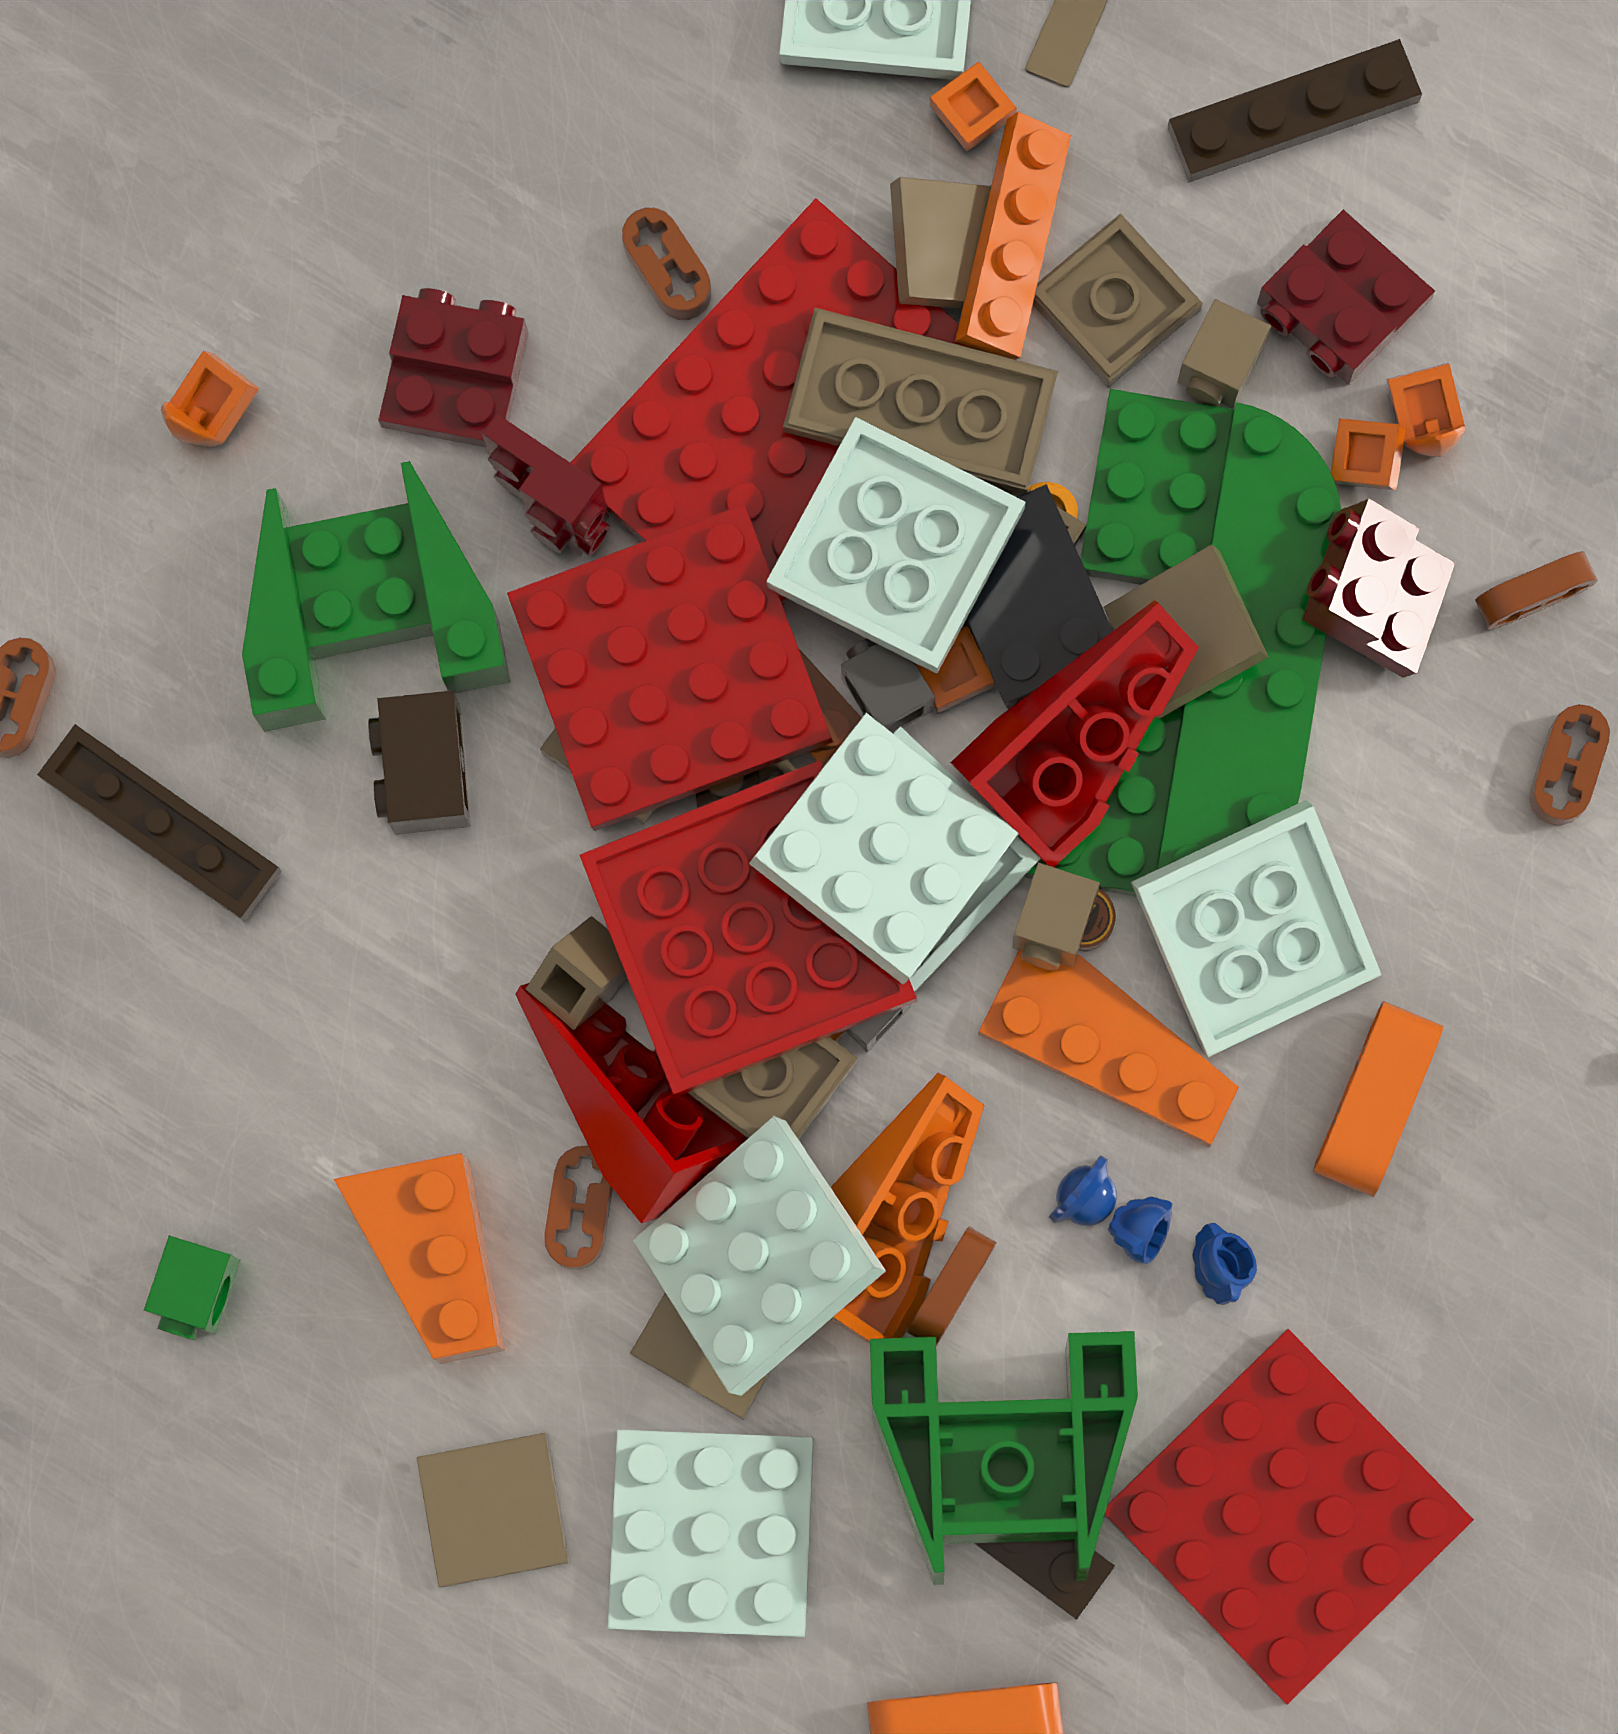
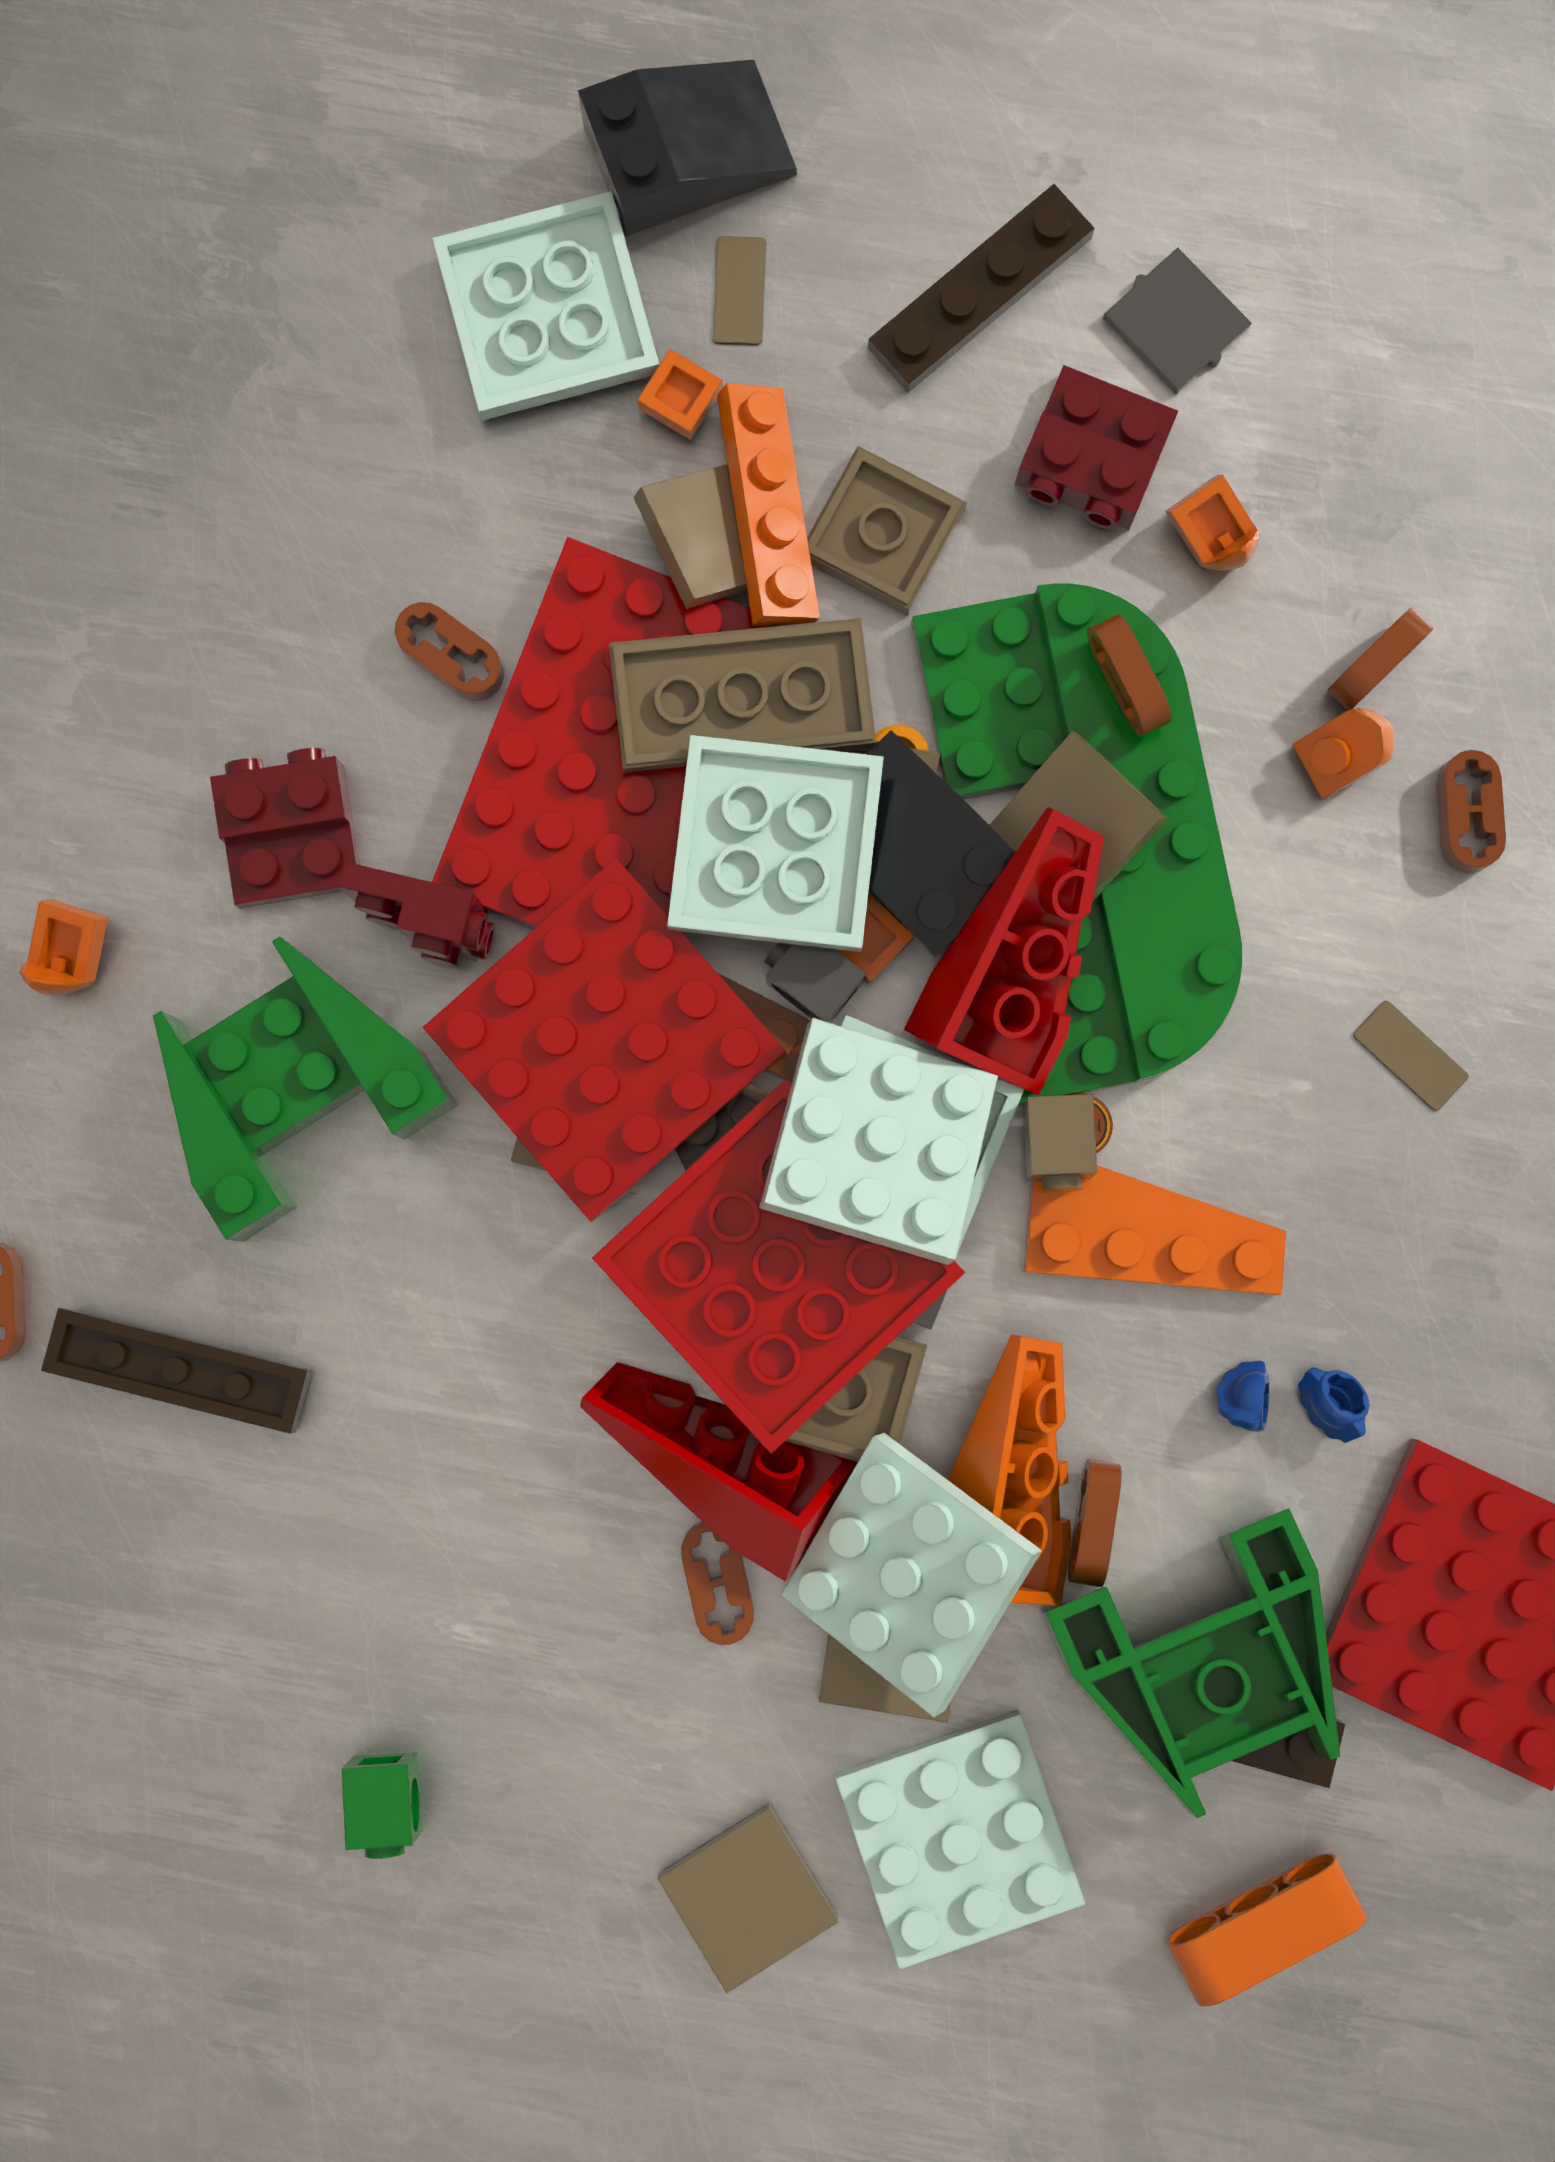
camera: 25 degrees left, 5 degrees up
orange wedge [334,1153,505,1364] -> none
dark brown brick [368,690,471,835] -> none
dark tan brick [526,916,627,1030] -> none
blue piece [1049,1155,1117,1226] -> none
light aqua plate [1131,800,1382,1057] -> none
dark tan brick [1177,299,1272,409] -> none
plate [1302,499,1455,678] -> none
orange beam [1313,1001,1444,1197] -> none
orange plate [1330,418,1406,490] -> none
none -> dark orange beam [1087,614,1172,737]
none -> dark grey piece [1103,247,1252,394]
none -> orange plate [1292,708,1395,799]
none -> dark tan sticker [1354,1001,1469,1111]

